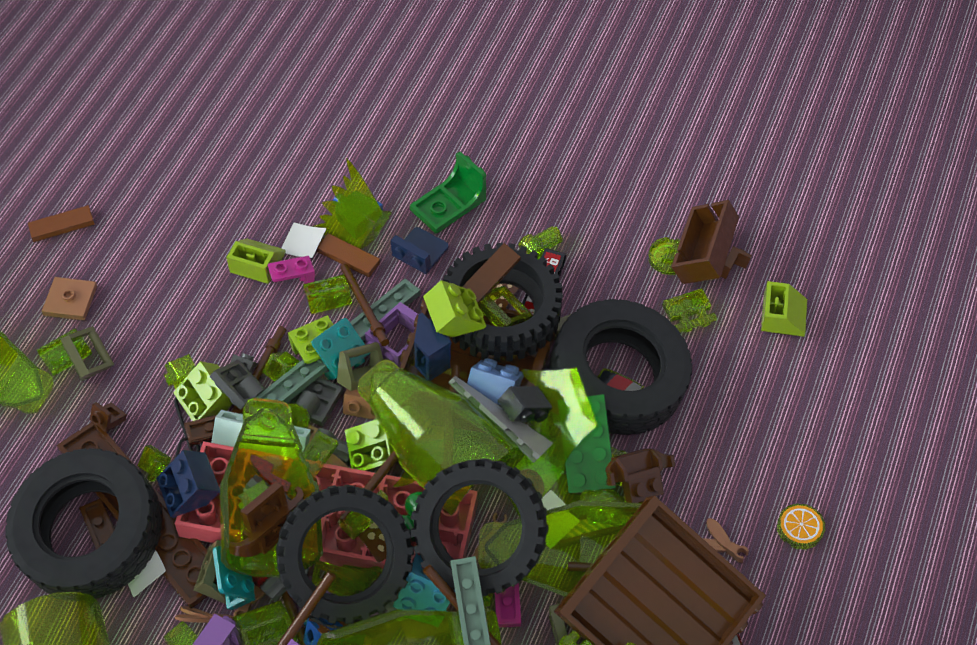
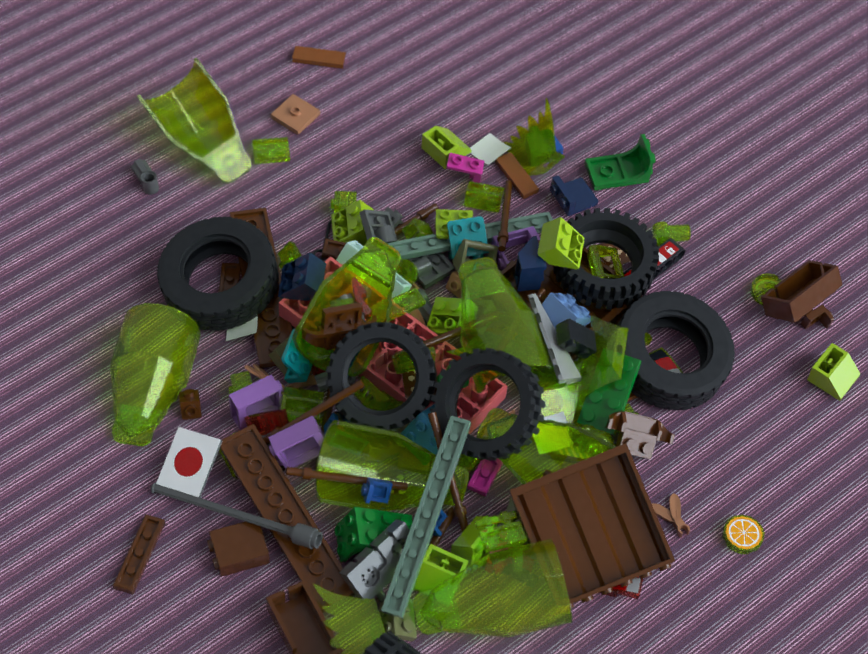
camera: 25 degrees right, 0 degrees up
olive tile [61,326,114,381] -> none
reddish brown bracket [90,402,127,432] -> none
reddish brown tile [463,243,521,304] -> none
clear neon green plate [662,288,717,333] -> none

